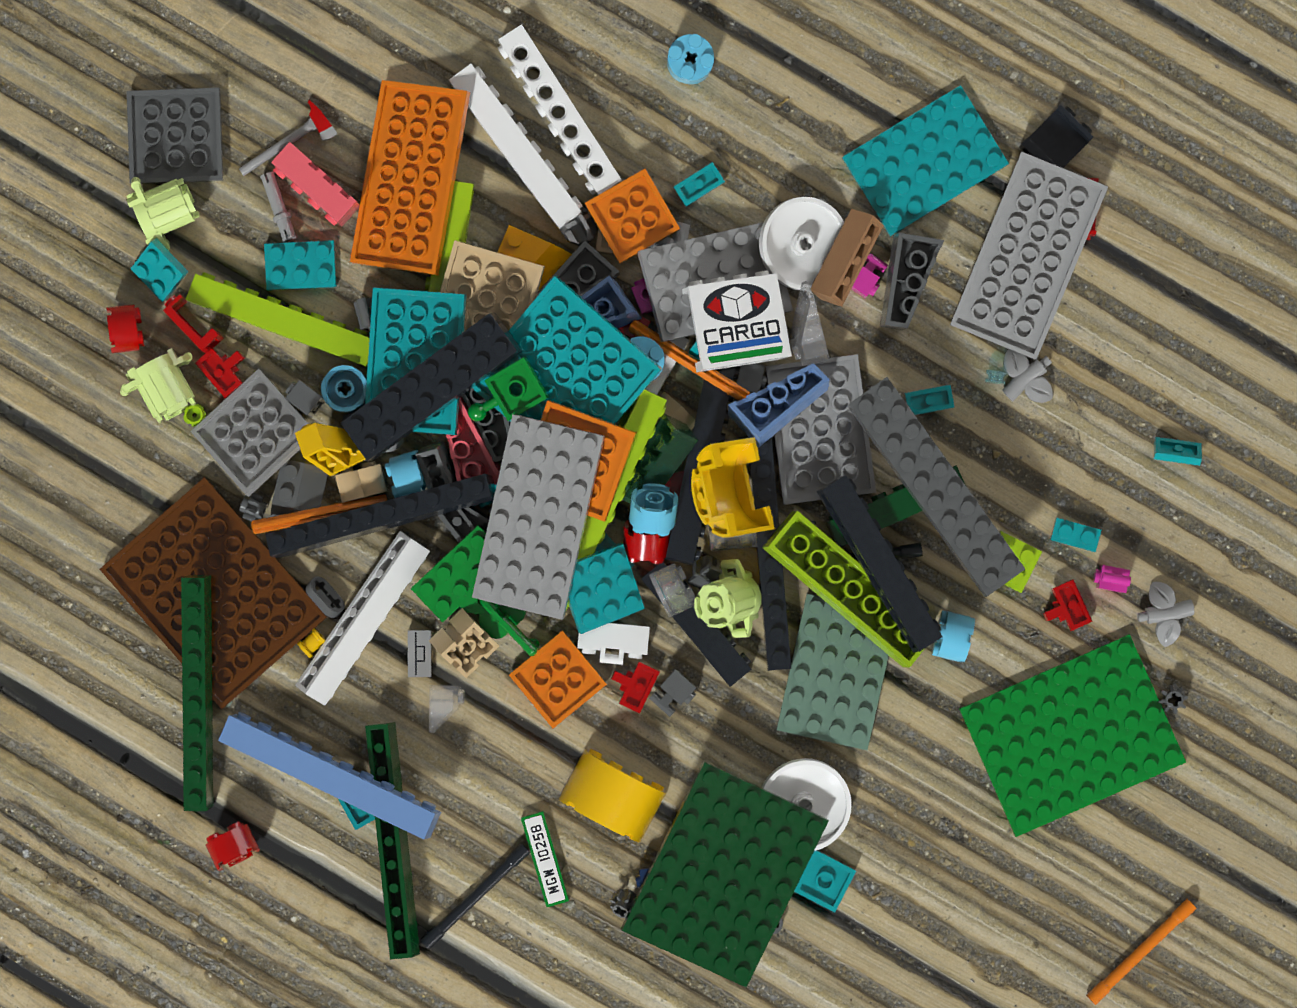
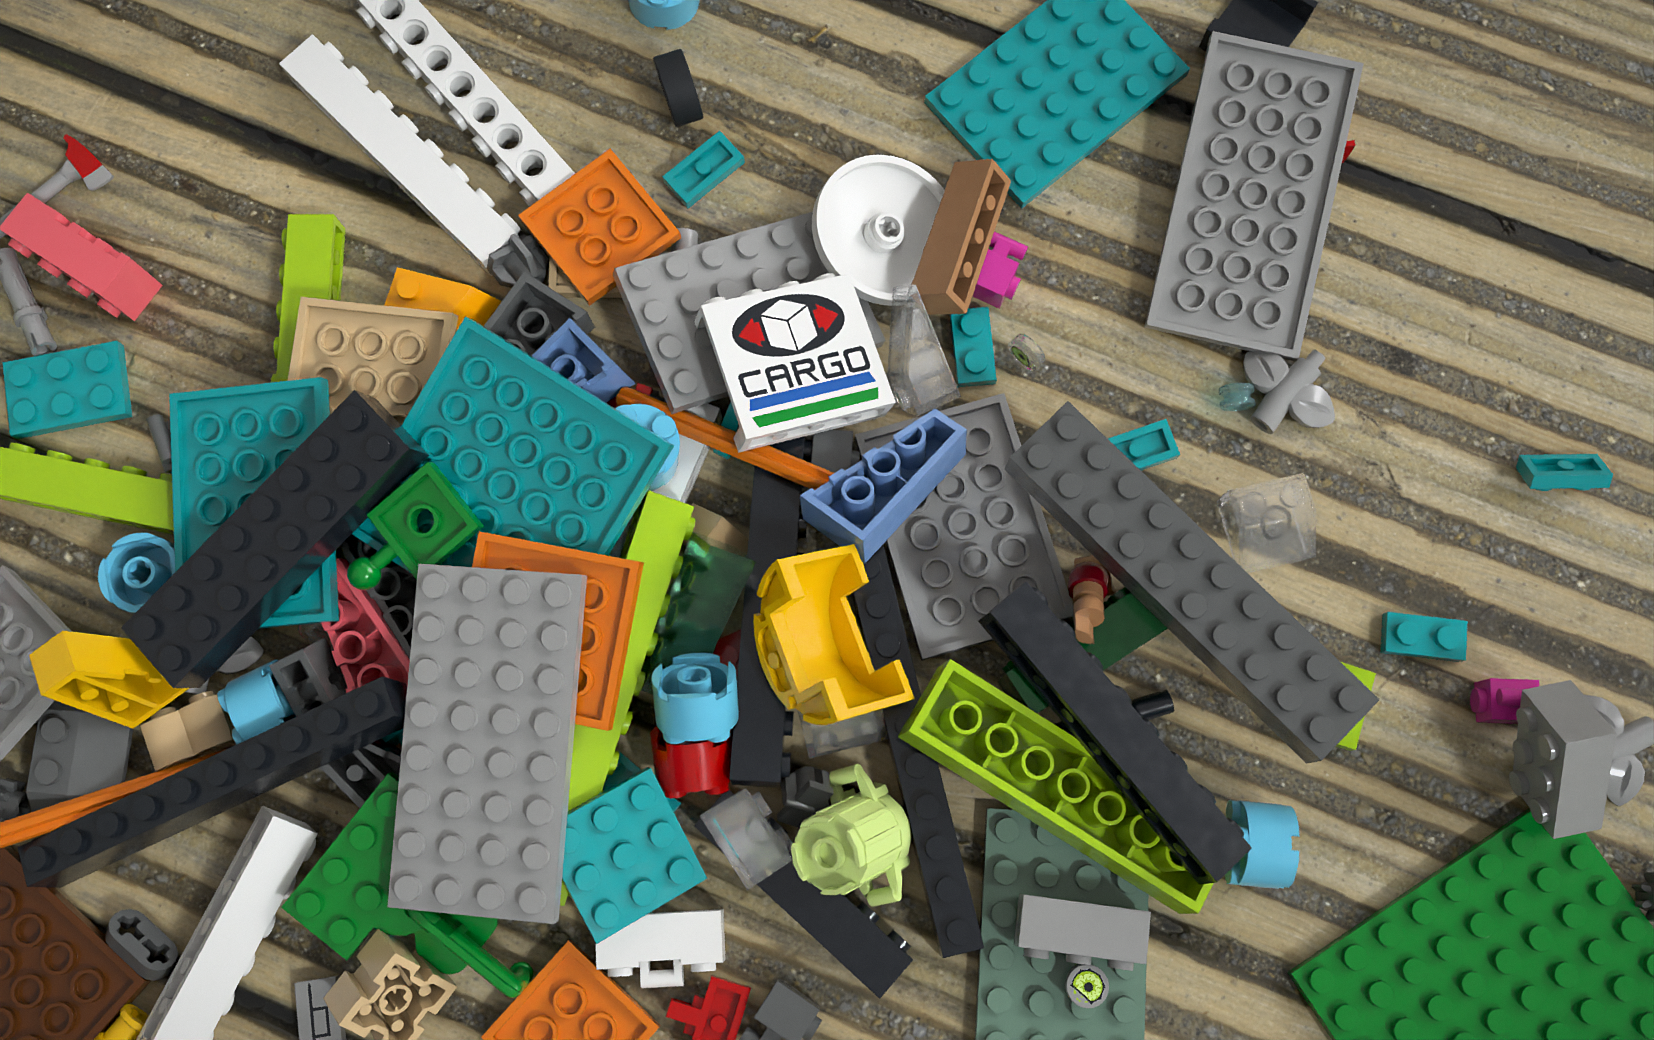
camera: 10 degrees left, 10 degrees down
dark grey brick [285,380,325,418] -> none
orange plate [350,80,470,276] -> none
dark pink brick [631,278,653,315] -> none
dark grey wedge [880,233,944,330] -> none
red hinge [1043,579,1093,631] -> none
none -> black tyre [653,49,704,127]
none -> teal plate [949,307,997,388]
none -> clear tile [1008,334,1045,371]
none -> light grey brick [1014,894,1151,971]
none -> tile [1065,964,1109,1008]
none -> medium nougat piece [1068,555,1116,644]
none -> clear slope [1217,473,1316,573]
none -> light grey brick [1509,680,1617,839]

